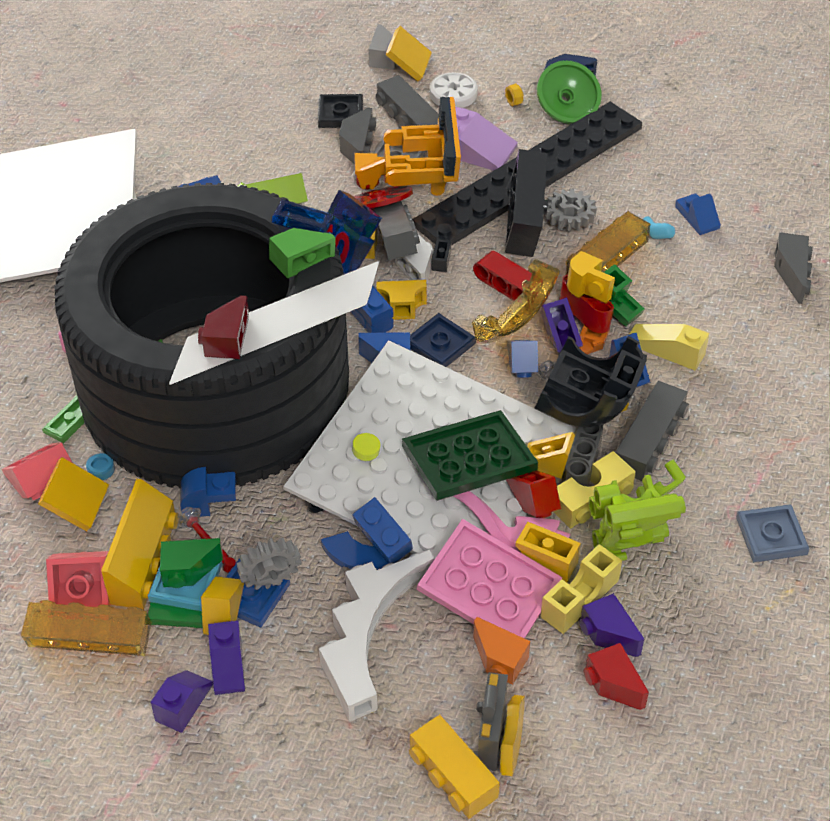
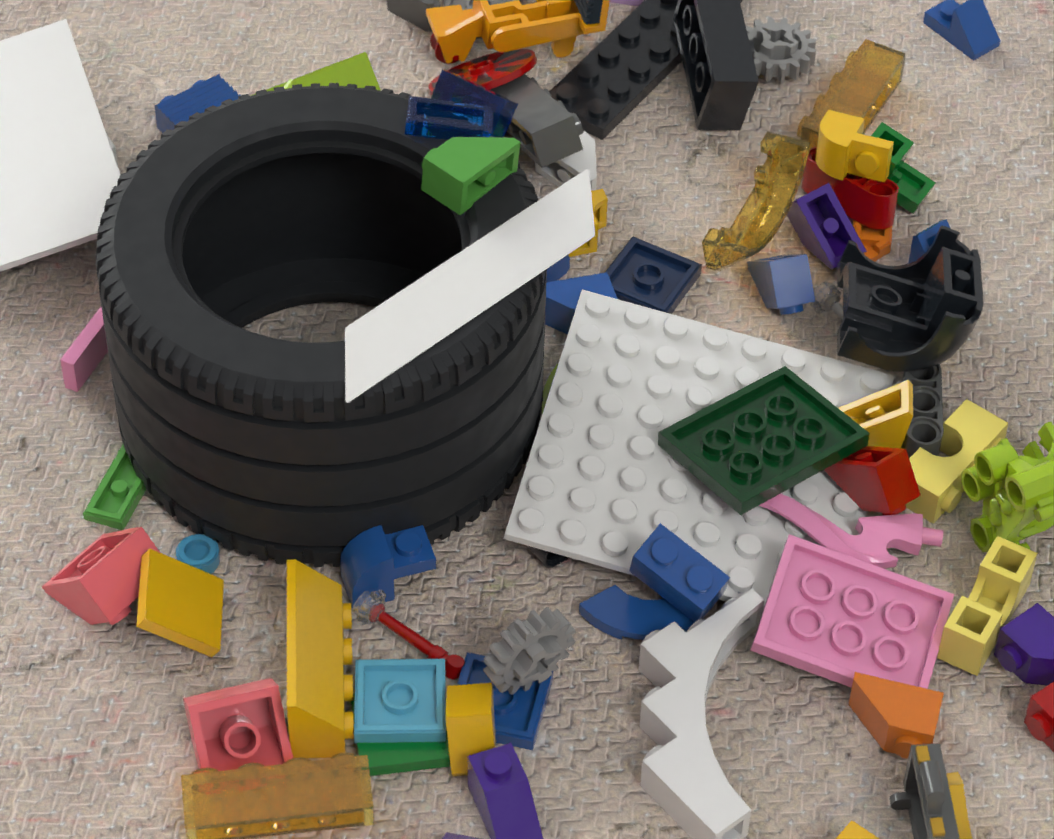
camera: 15 degrees left, 0 degrees up
green slope [160,538,223,588] -> none
dark red slope [198,296,249,359] -> none
neon yellow tile [352,433,381,461] -> none
black piece [432,239,451,272] -> none
red beam [473,251,543,305] -> none
yellow slope [515,522,581,583] -> none
dark grey brick [616,380,689,481] -> none
light yellow slope [629,324,710,371] -> none
medium azure arm [640,216,676,239] -> none

